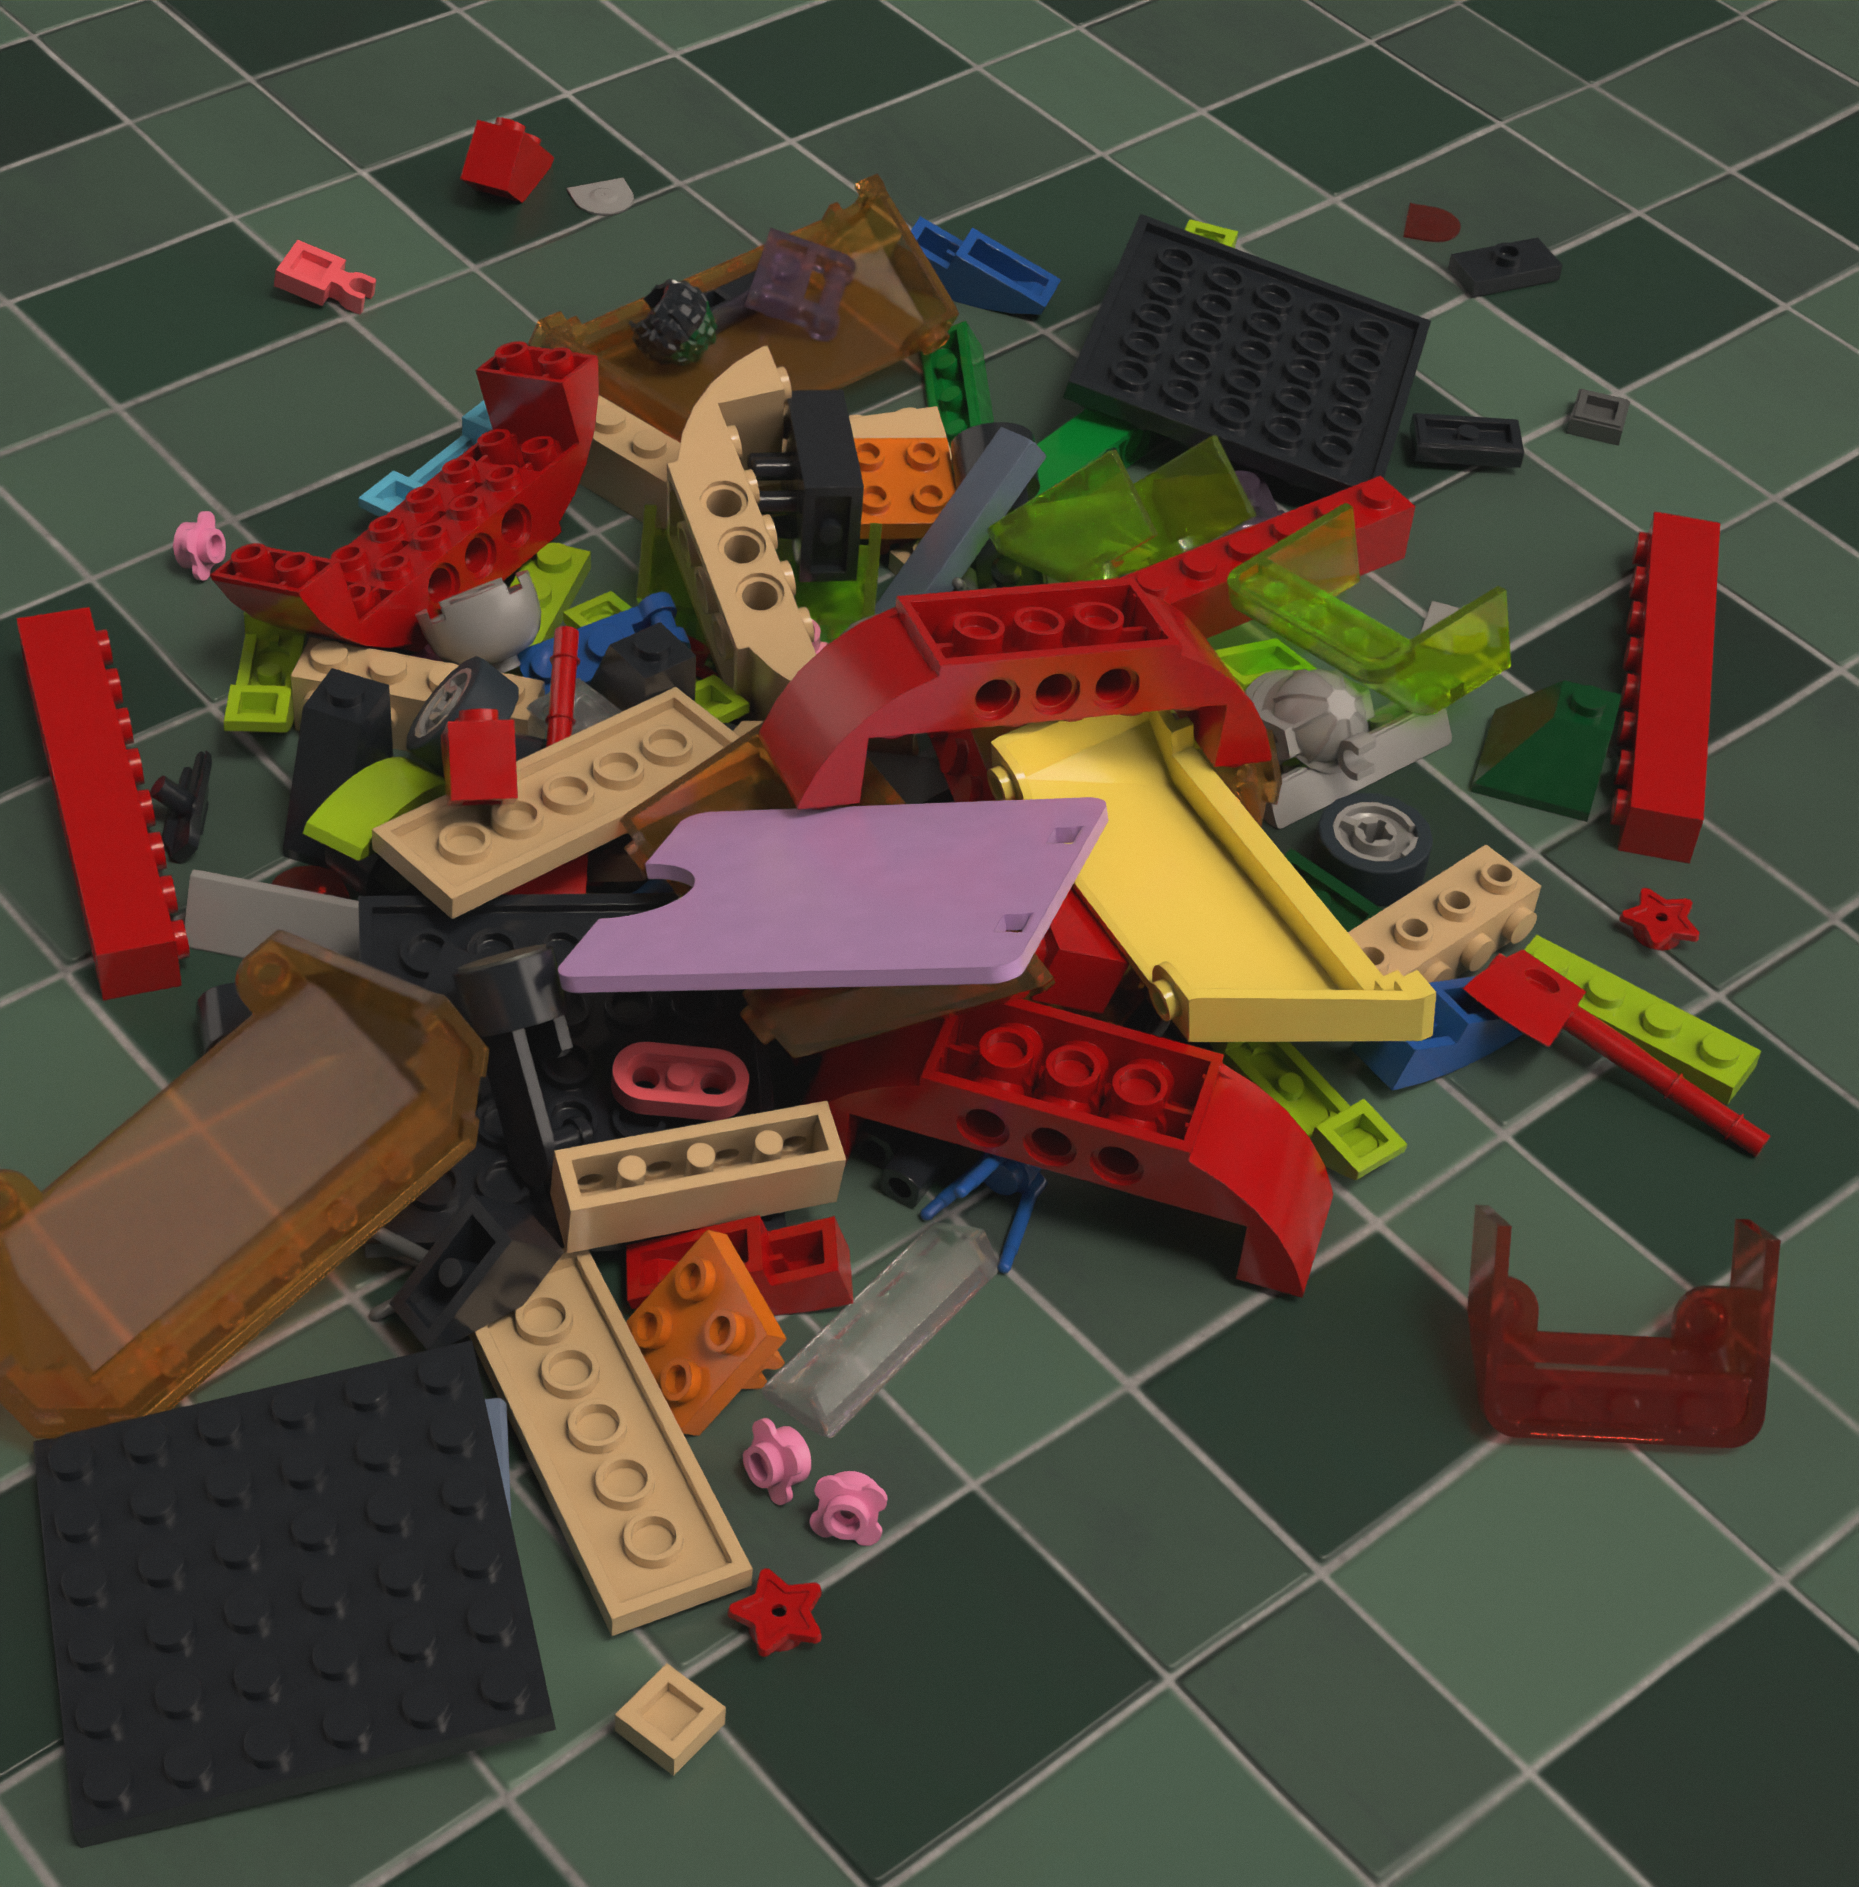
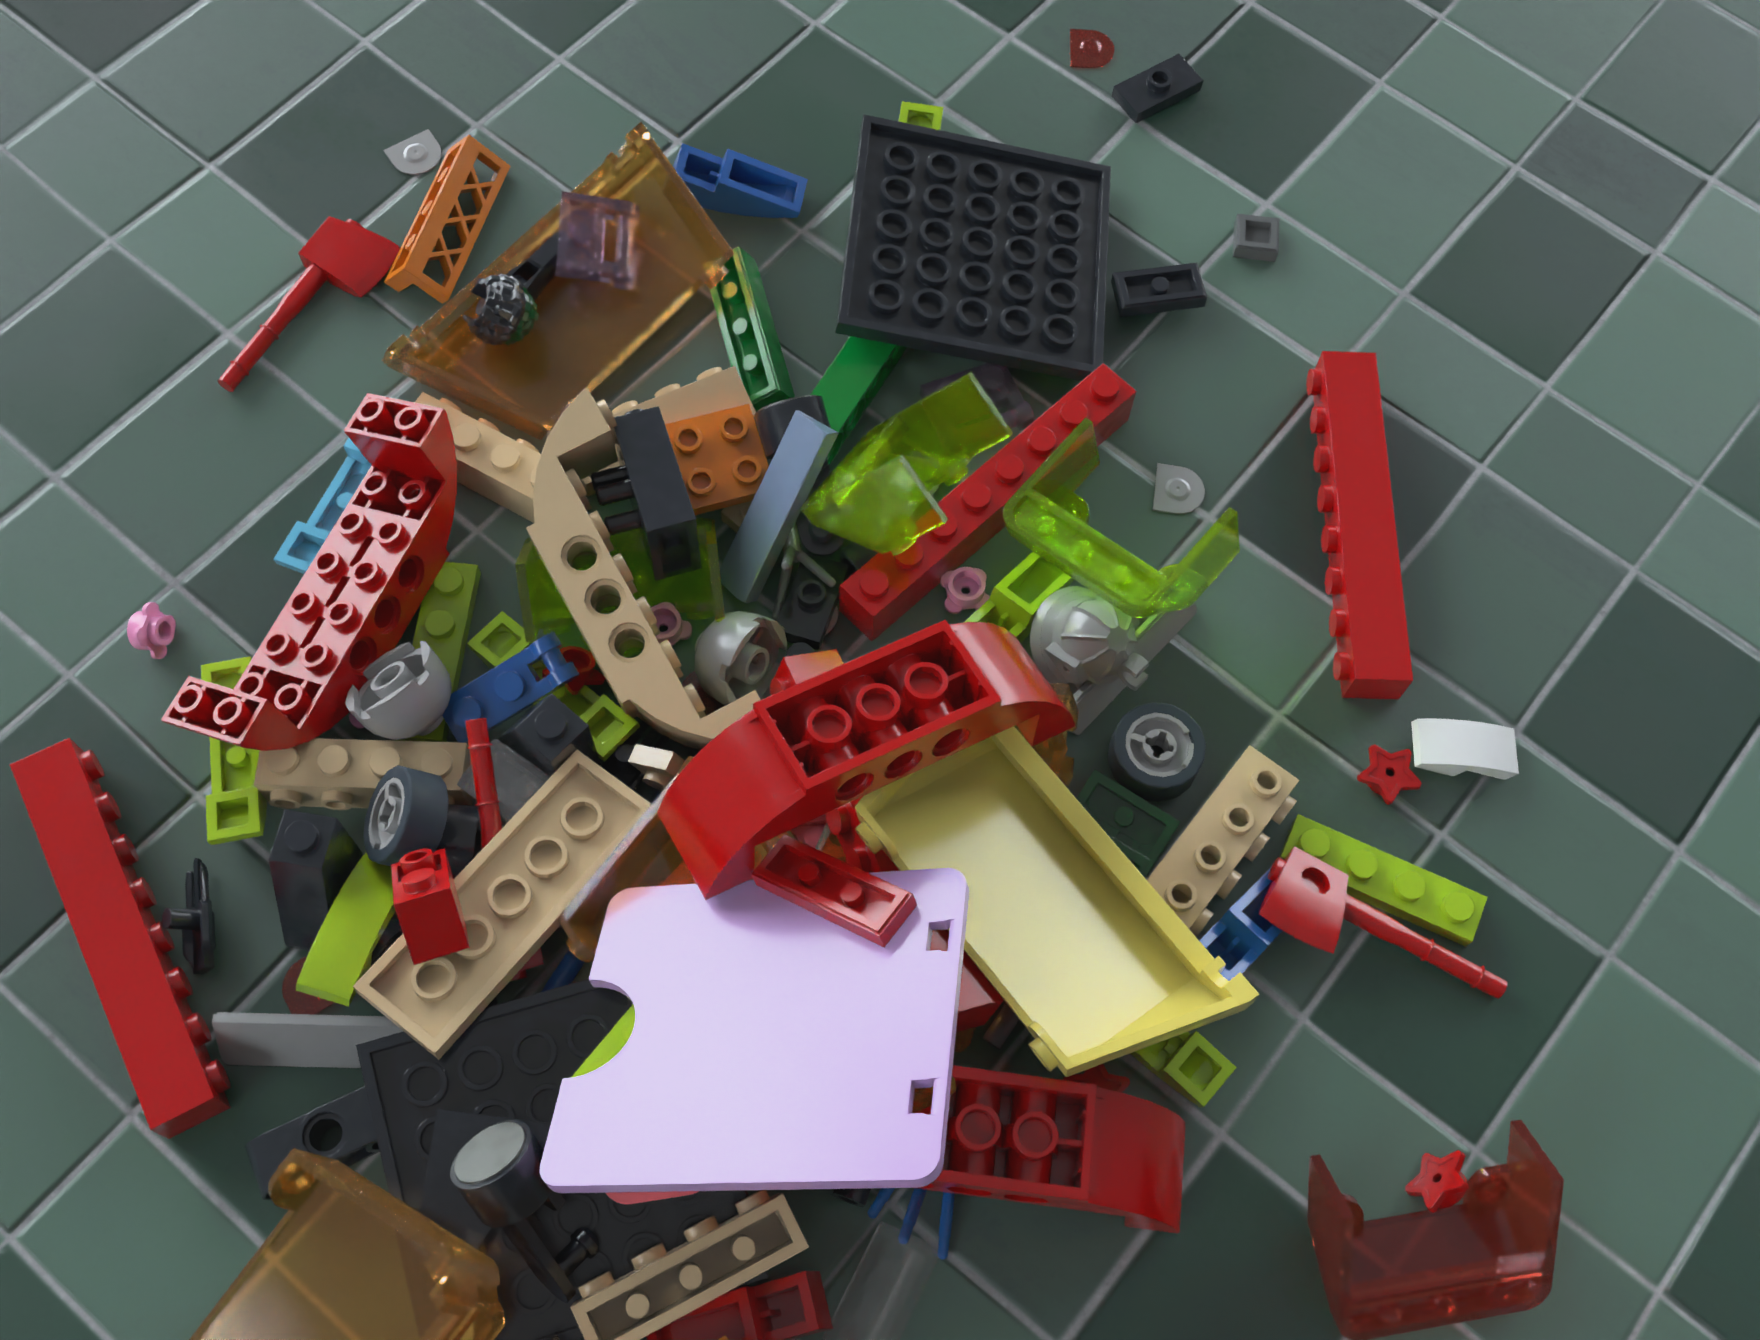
camera: 10 degrees left, 20 degrees up
coral plate [274,240,376,315] -> none
red slope [460,117,554,203] -> none
dark green slope [1471,680,1622,822] -> none
none -> red piece [217,216,401,392]
none -> orange fence [384,134,511,304]
none -> red tile [751,834,917,948]
none -> red plate [1405,1150,1469,1213]
none -> white slope [1411,718,1519,780]

